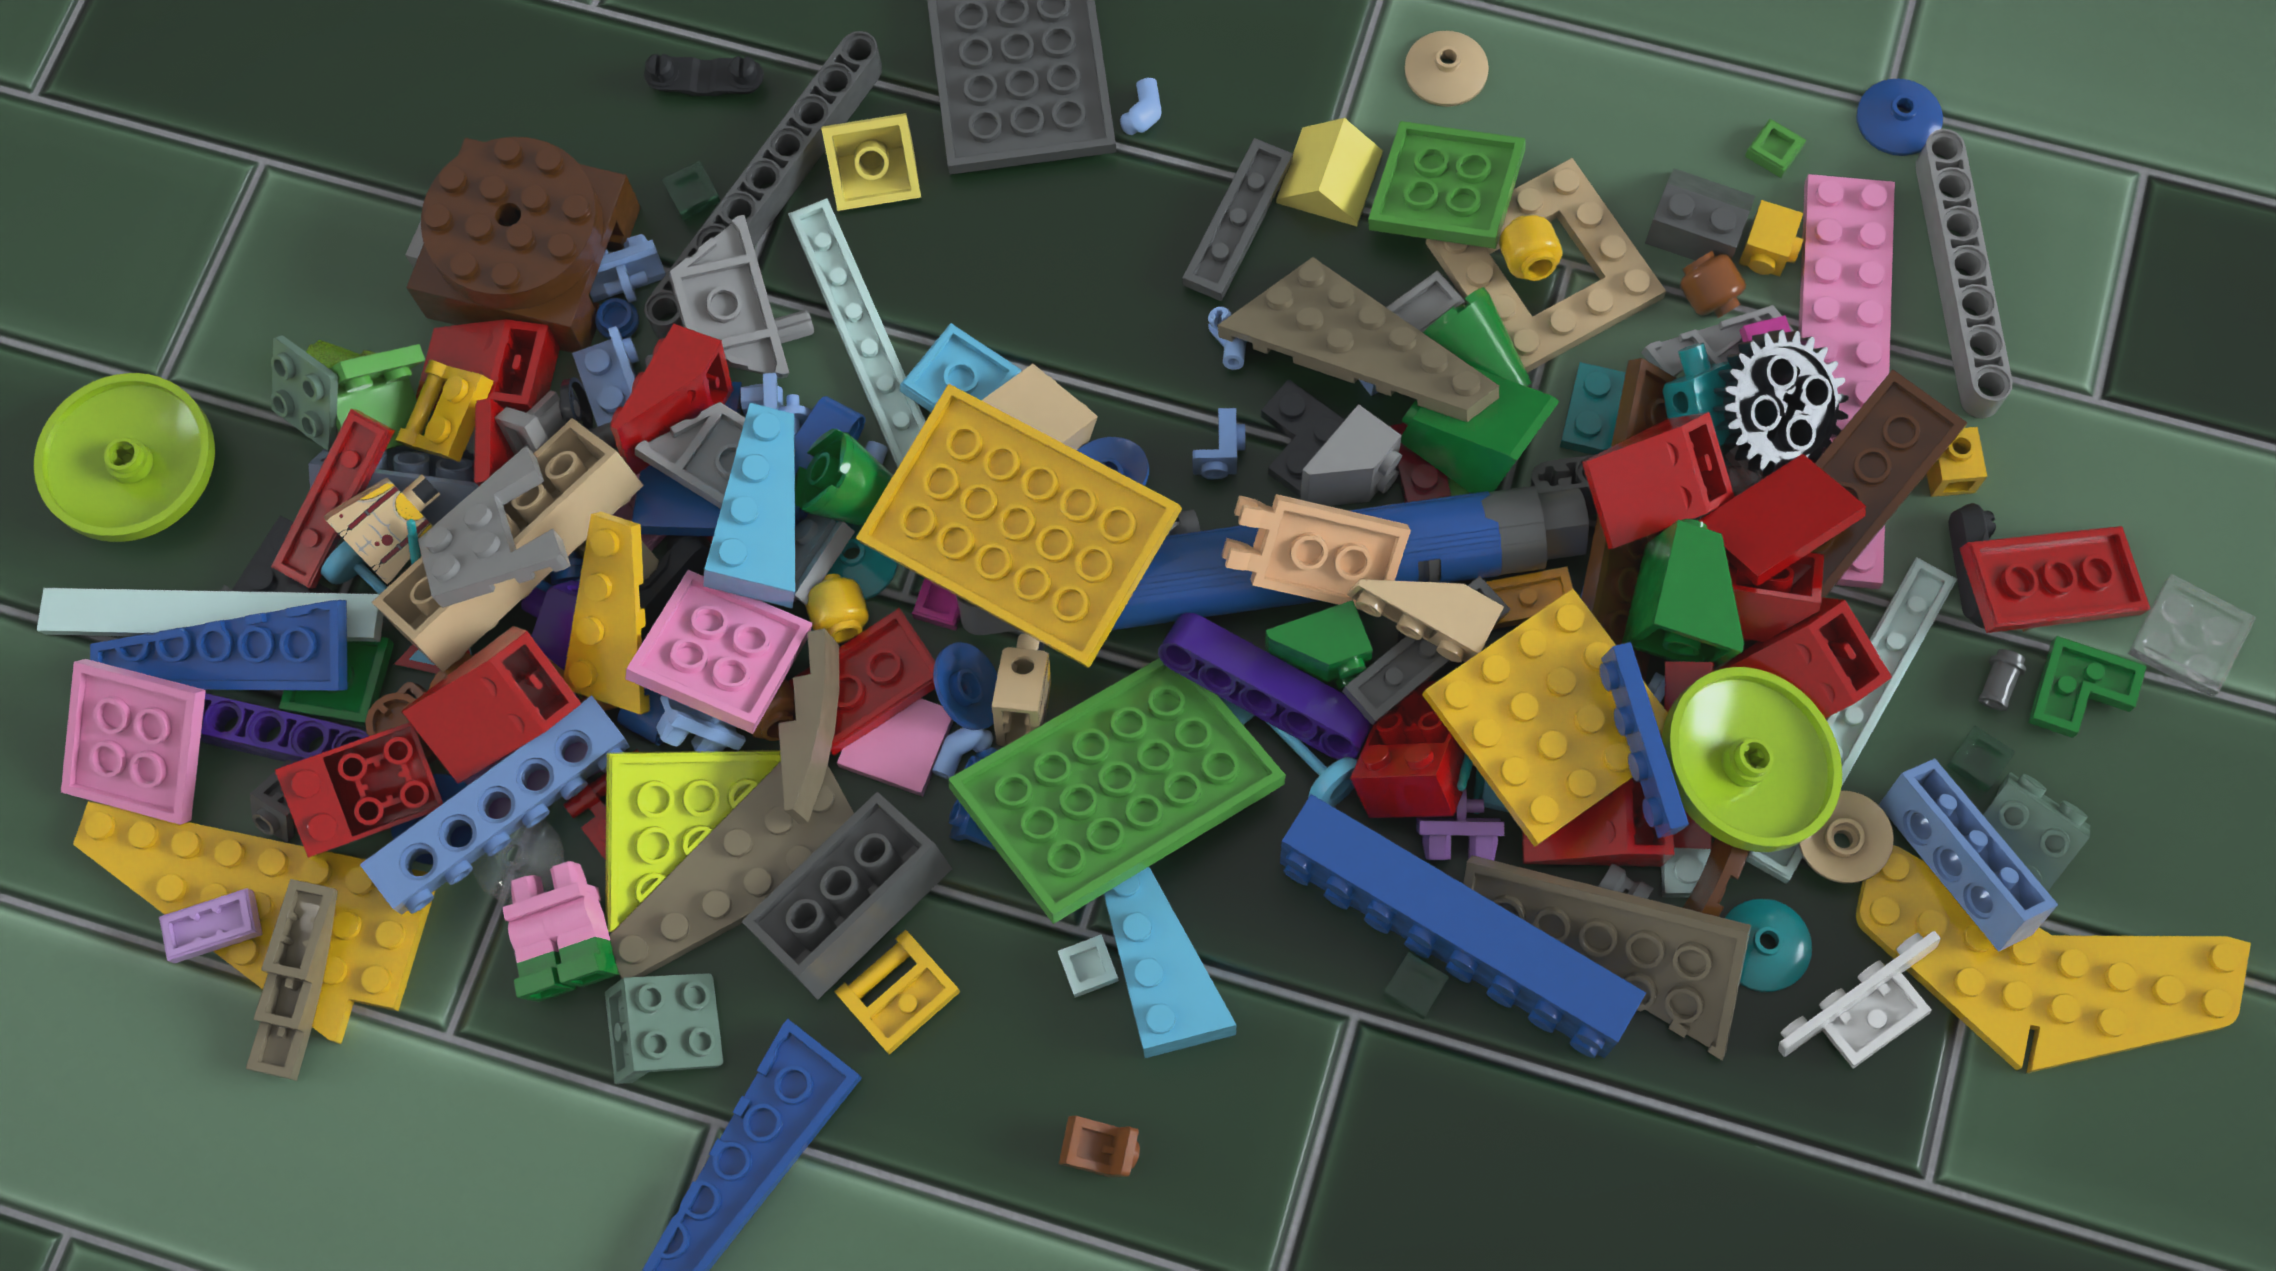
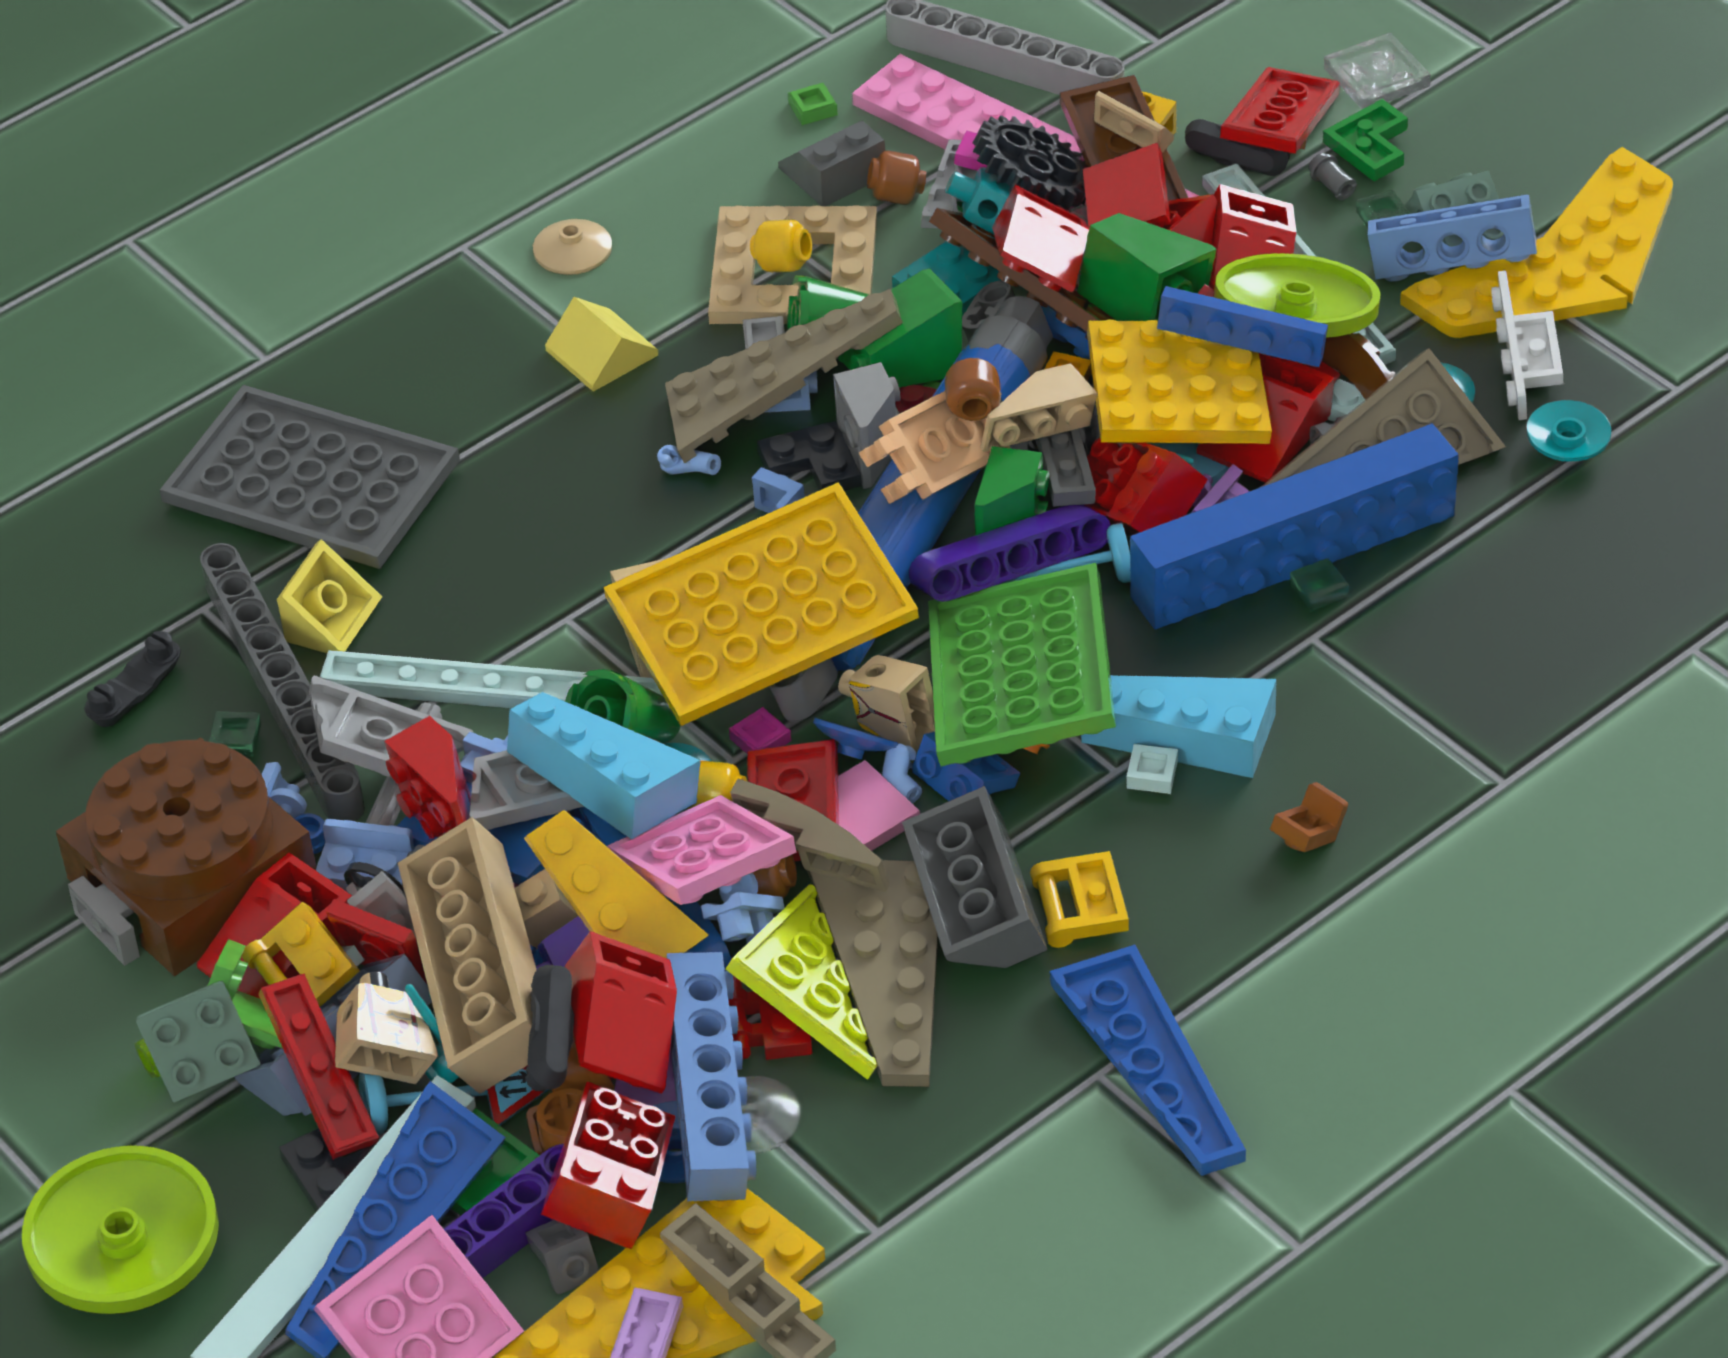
camera: 60 degrees left, 25 degrees down
light grey wing [418,446,571,608] -> none
bright pink hips [502,861,619,1002] -> none
sand green bracket [605,973,723,1084] -> none
medium azure tile [900,323,1022,412] -> none
light blue arm [1120,78,1162,135] -> none
dark grey plate [1182,138,1293,301] -> none
bright green plate [1368,121,1526,249] -> none
yellow brick [1738,200,1803,277] -> none
tan dish [1798,791,1894,883] -> none
blue dish [1856,79,1943,156] -> none
none -> black piece [525,965,574,1092]
none -> dark orange head [945,358,1001,421]
none -> tan slope [1094,91,1174,153]
none -> teal dish [1527,400,1612,462]

